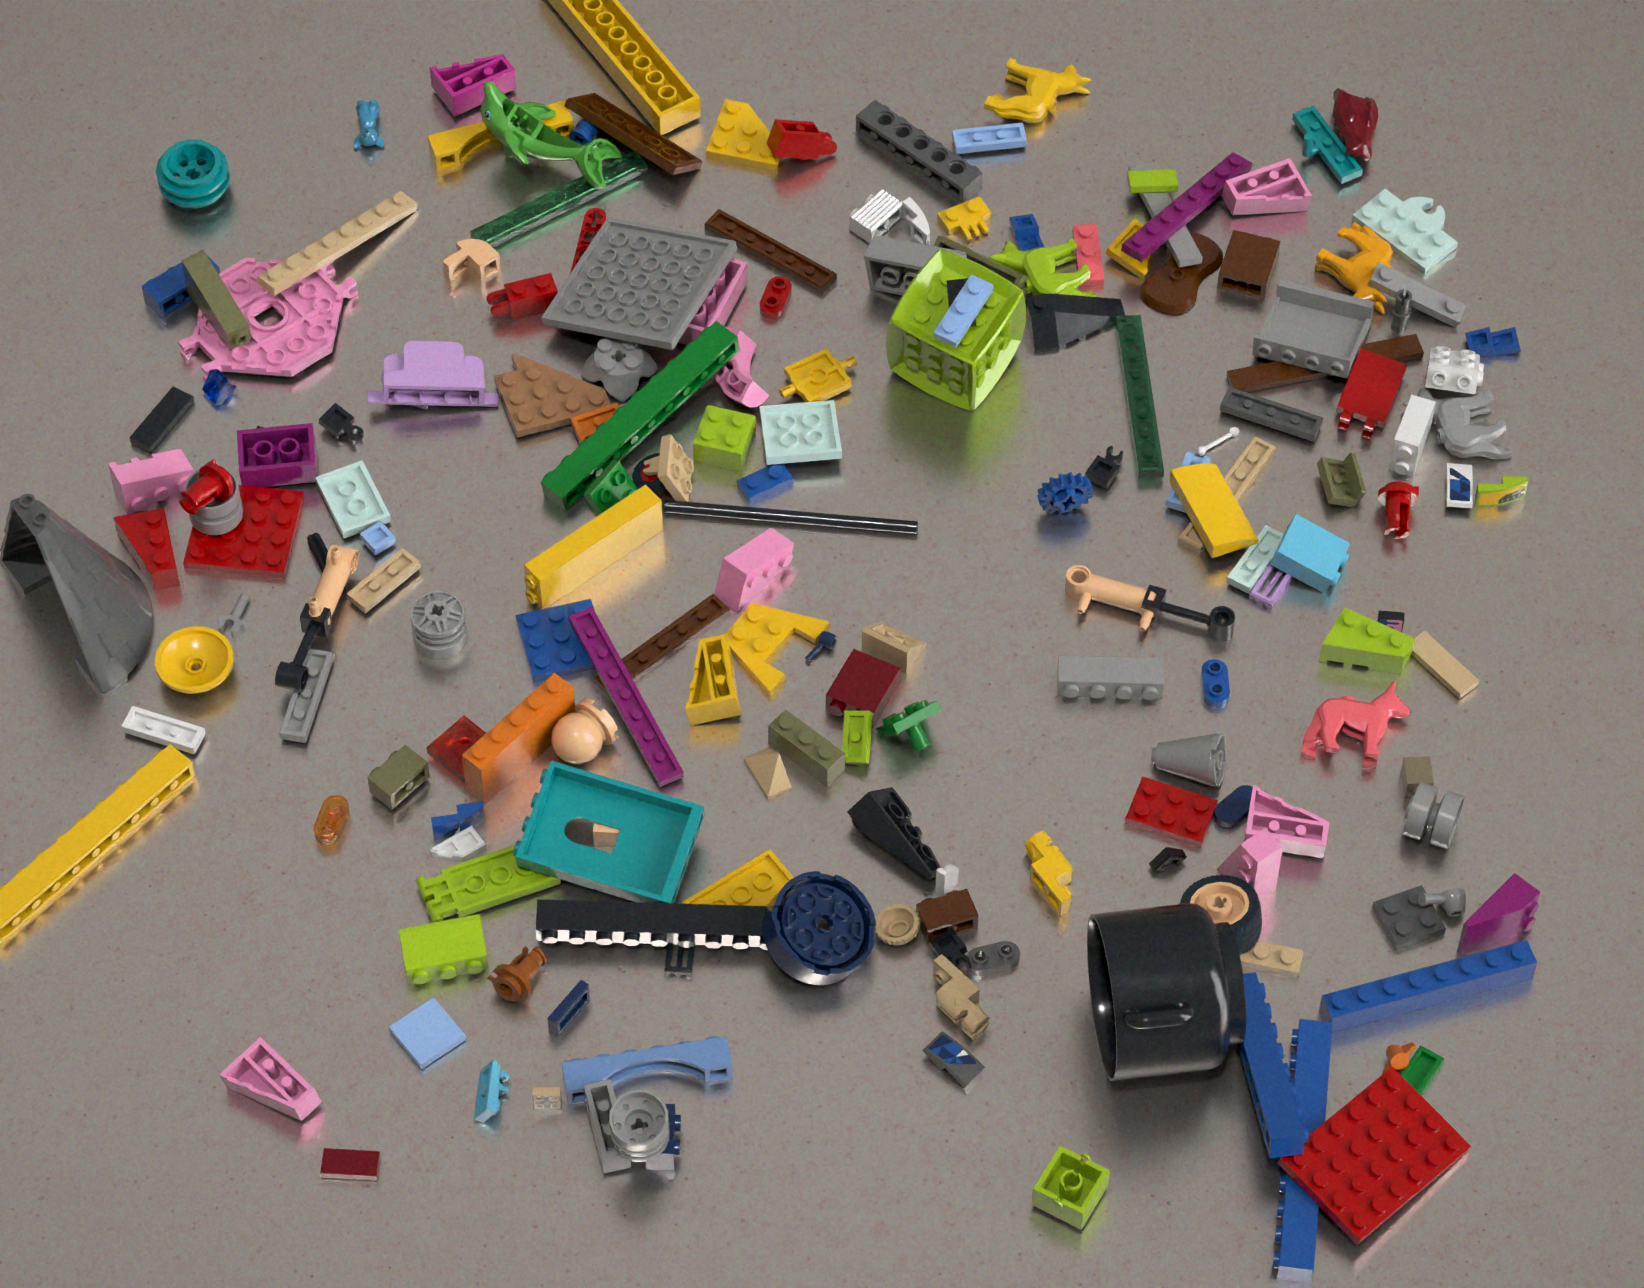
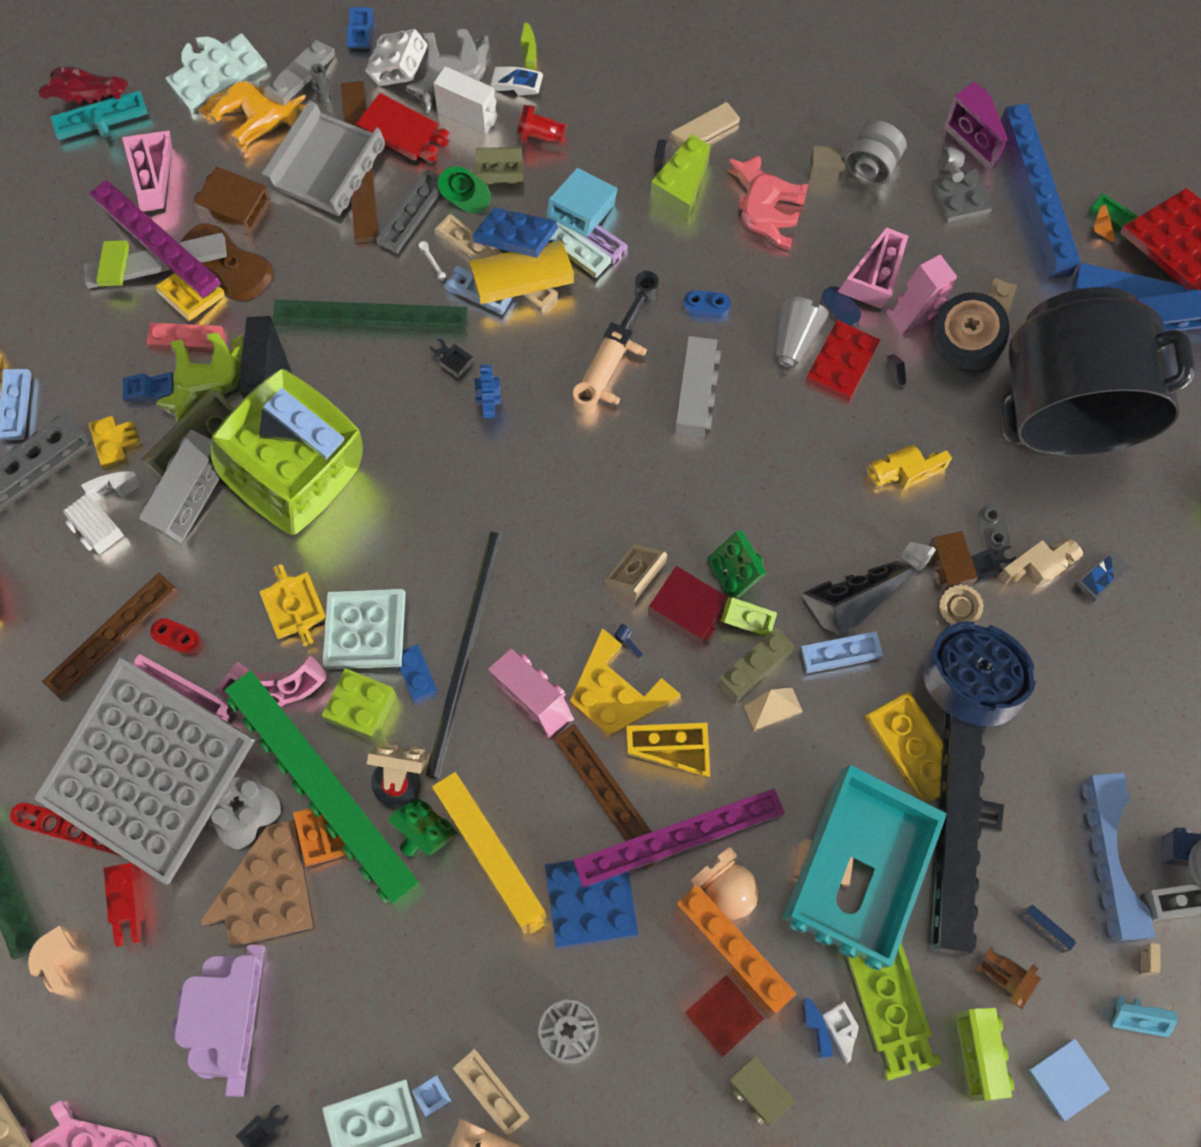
camera: 85 degrees left, 15 degrees up
none -> green piece [438,166,491,214]
none -> blue plate [472,207,558,258]
none -> light blue plate [800,631,883,673]

